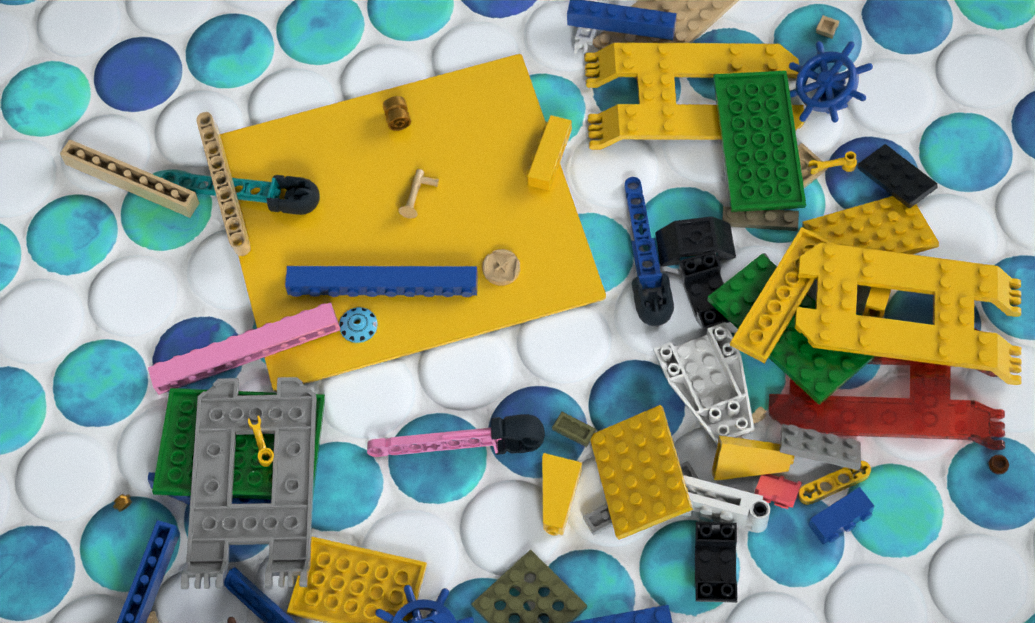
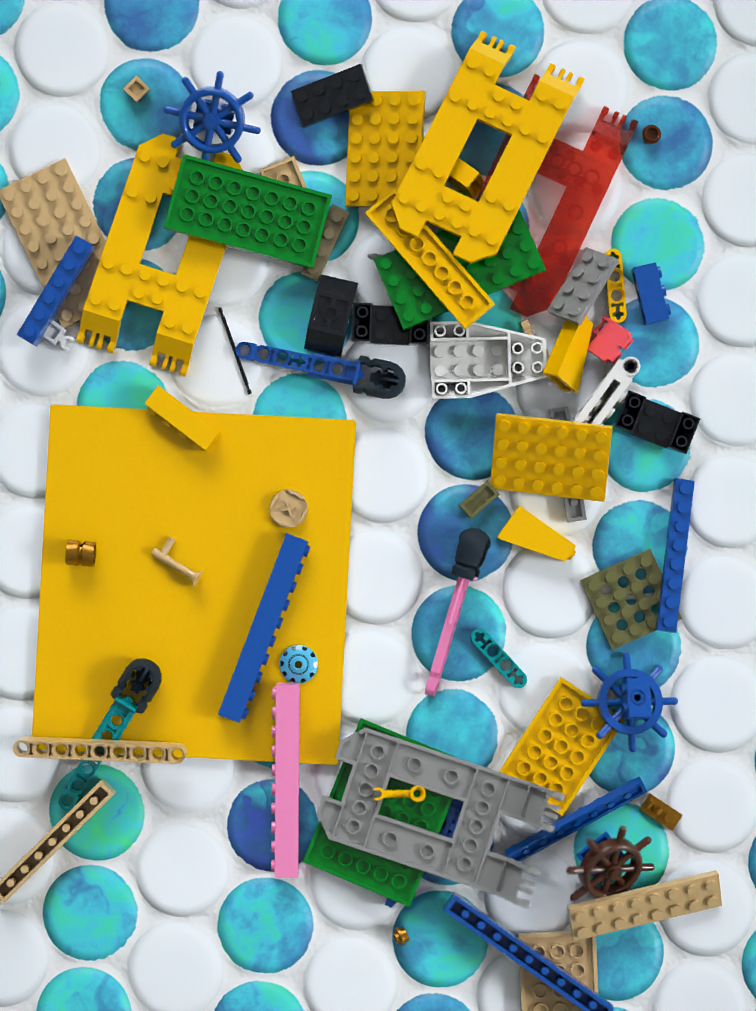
camera: 75 degrees left, 25 degrees up
yellow brick [808,151,857,174] -> none
none -> black piece [218,307,252,395]
none -> teal beam [471,628,527,688]

